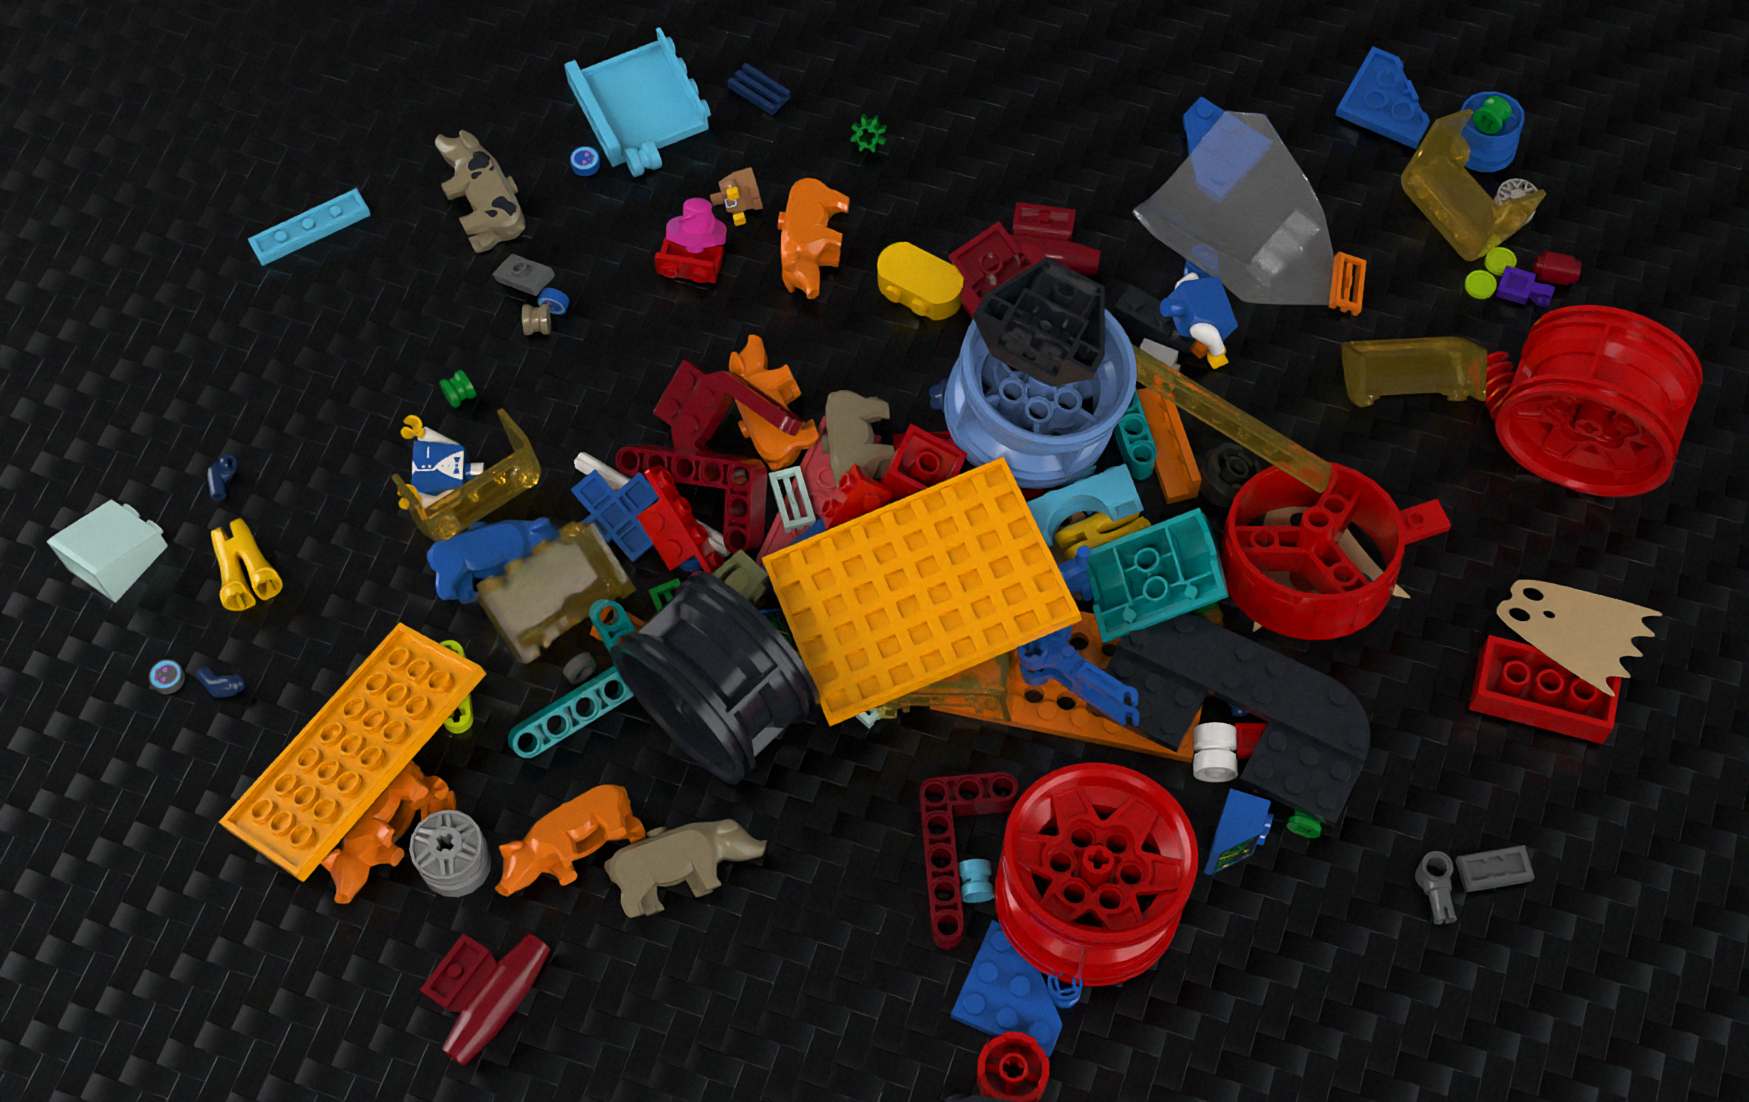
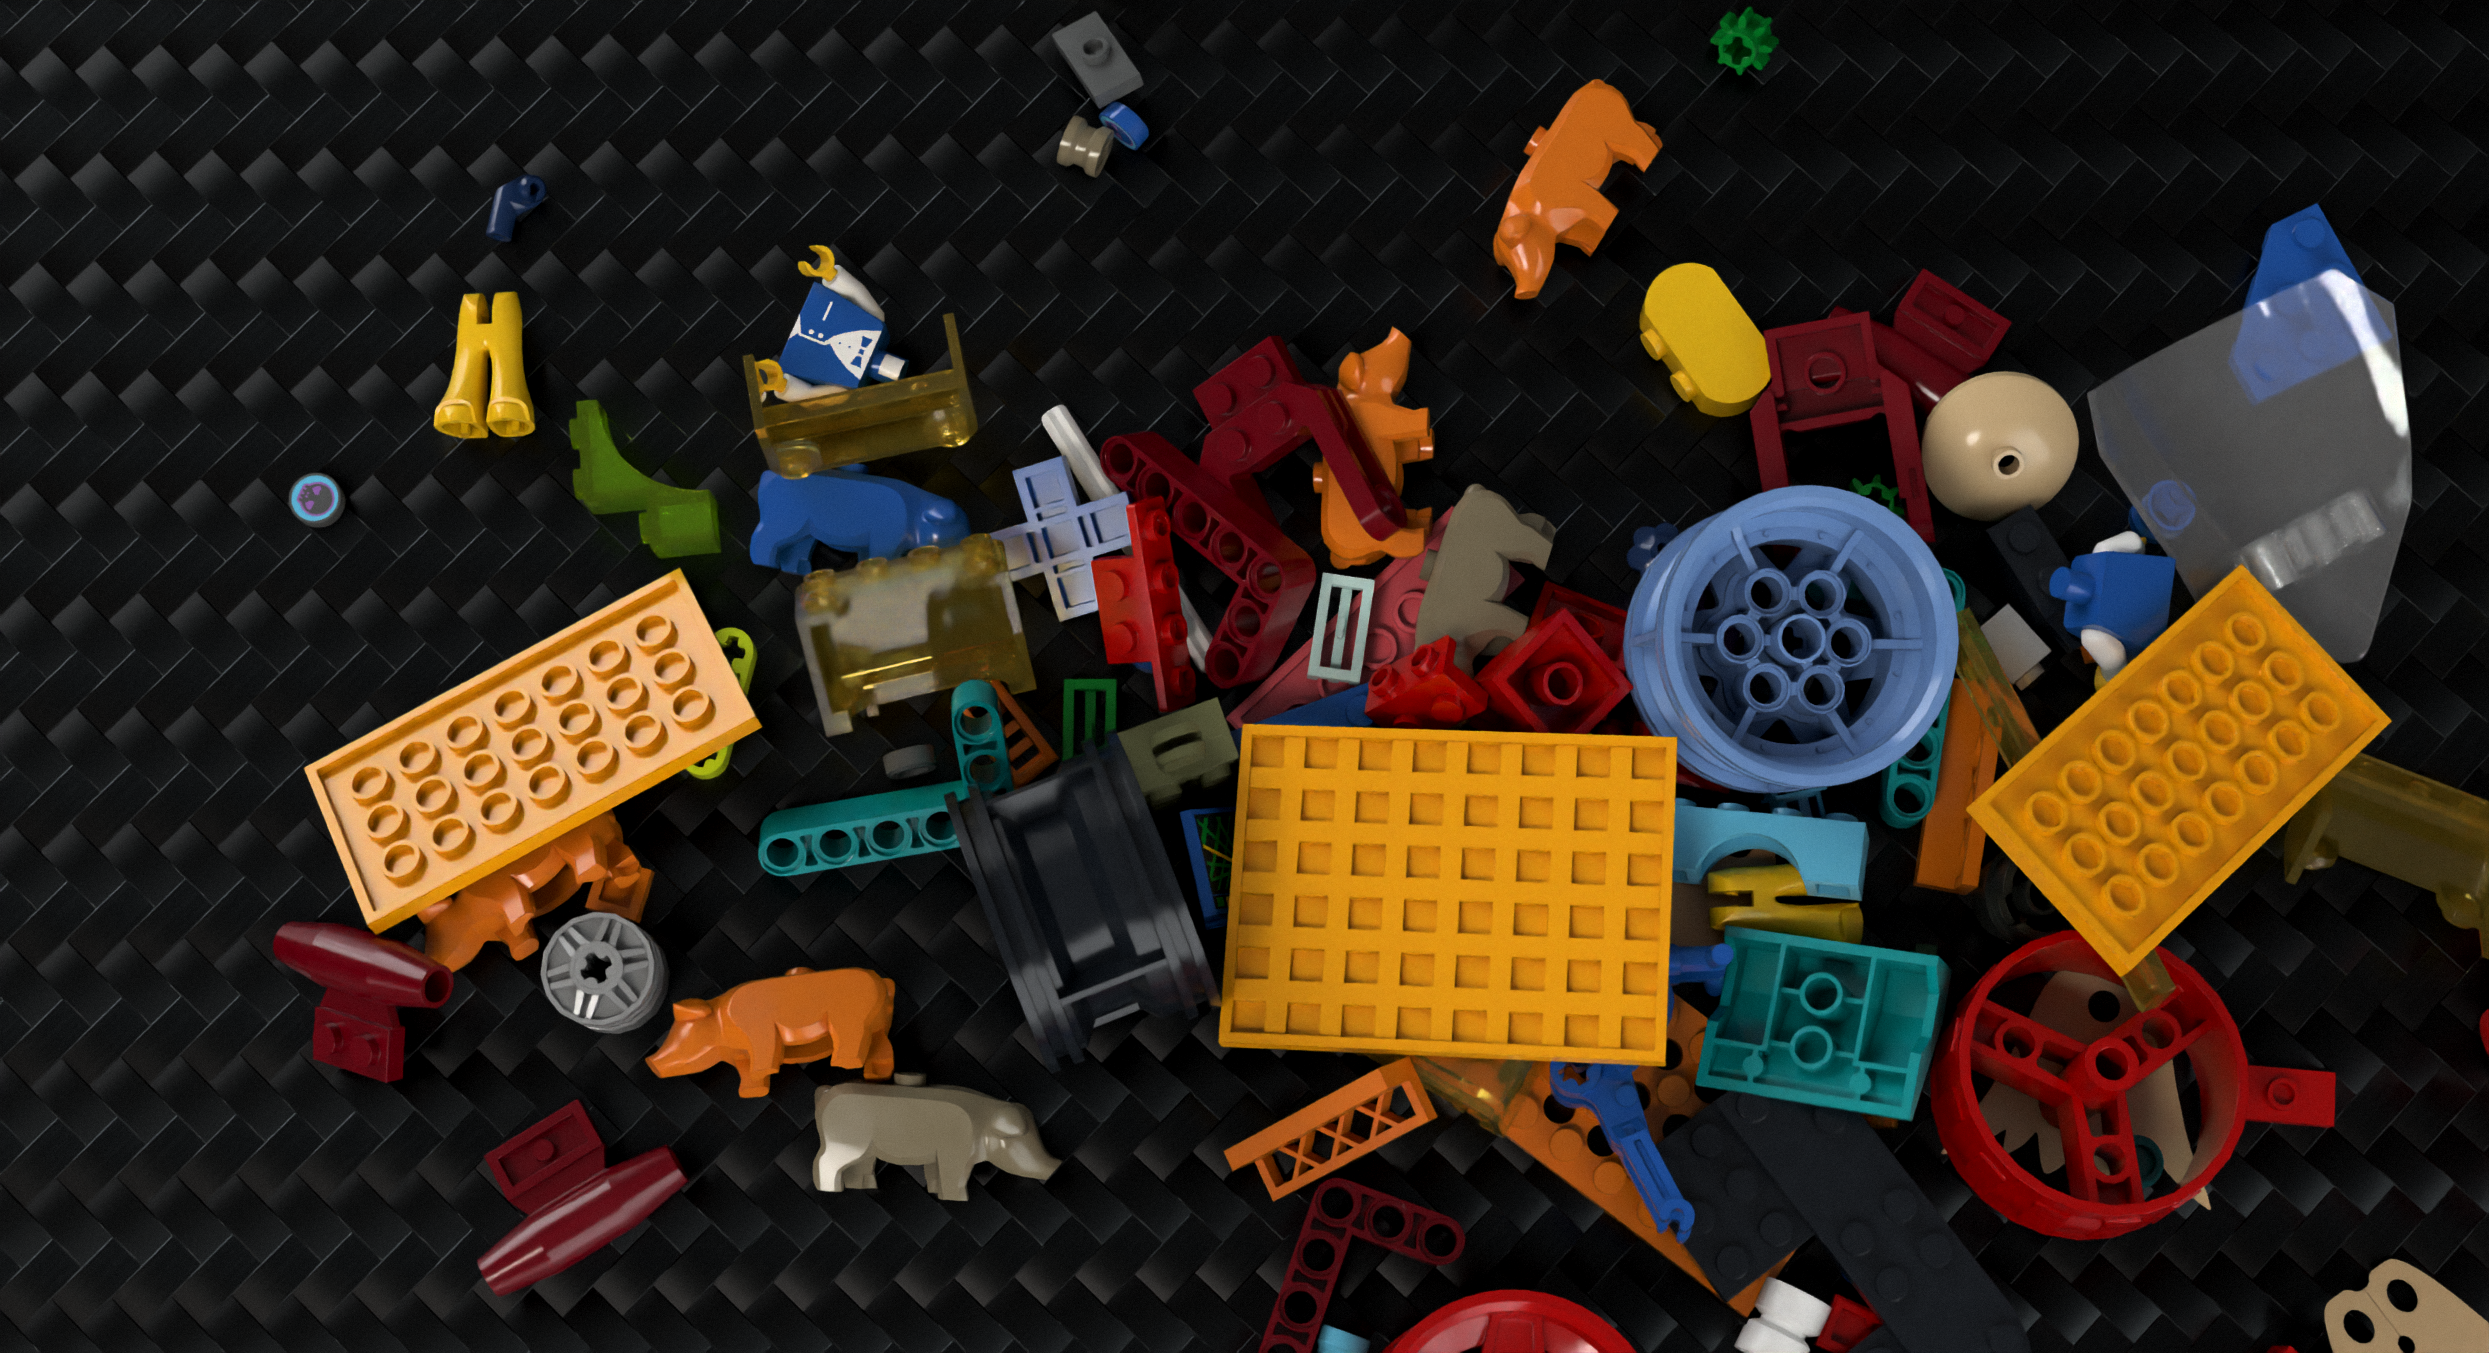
camera: 25 degrees right, 15 degrees up
light aqua slope [47,499,168,603] -> none
dark blue arm [196,666,245,698] -> none
green wheel [439,370,477,408] -> none
red bracket [654,237,724,284] -> none
dark pink plate [666,198,727,253] -> none
medium nougat piece [710,167,763,226] -> none
black wedge [973,257,1105,387] -> none
orange tile [1329,252,1366,316] -> none
none -> dark red plate [273,921,454,1083]
none -> clear neon green arch [569,399,721,559]
none -> orange fence [1223,1056,1438,1201]
none -> tan dish [1920,371,2079,522]
none -> light orange plate [1965,563,2392,978]

